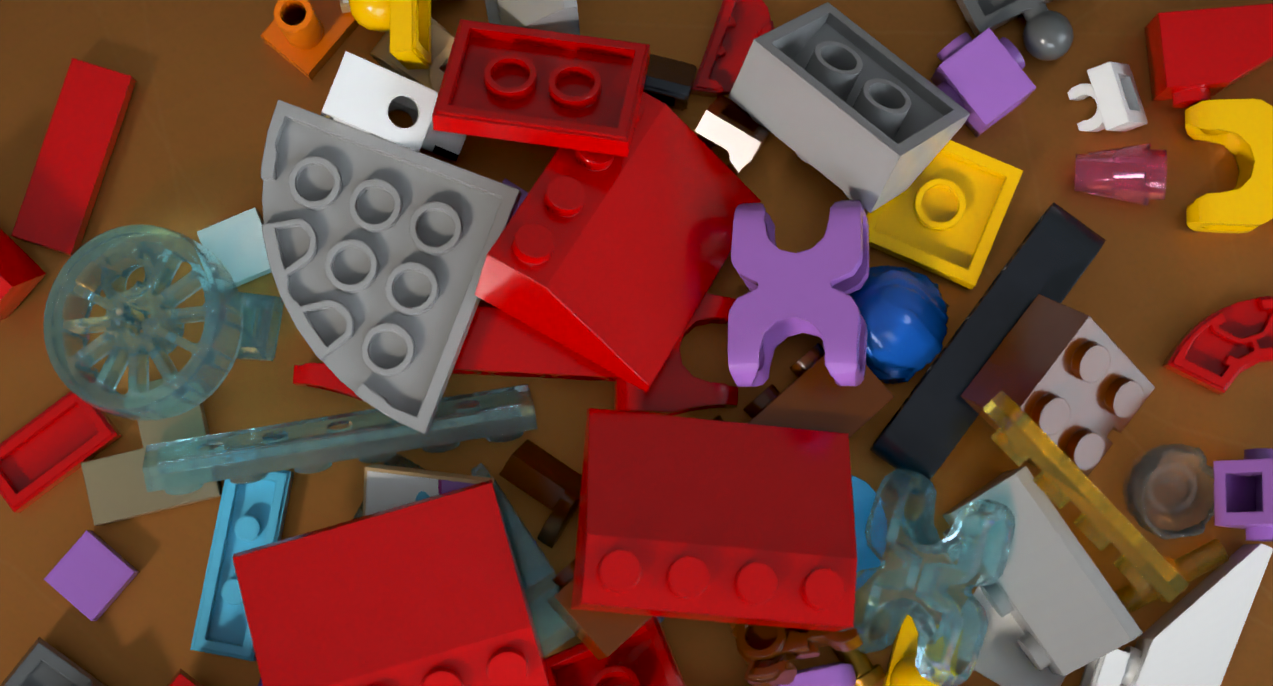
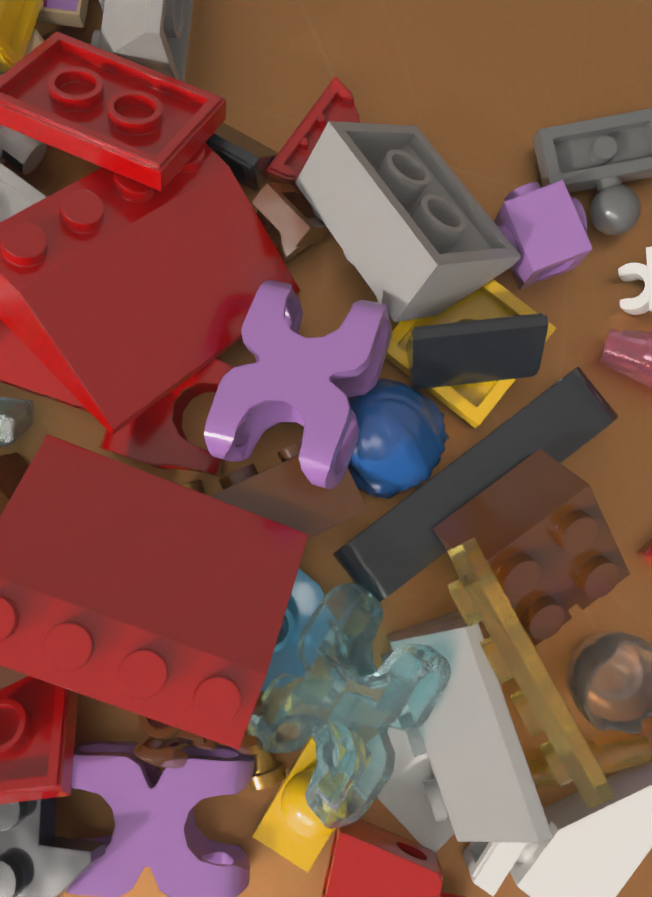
camera: 20 degrees right, 0 degrees up
none -> black slope [406,313,548,389]

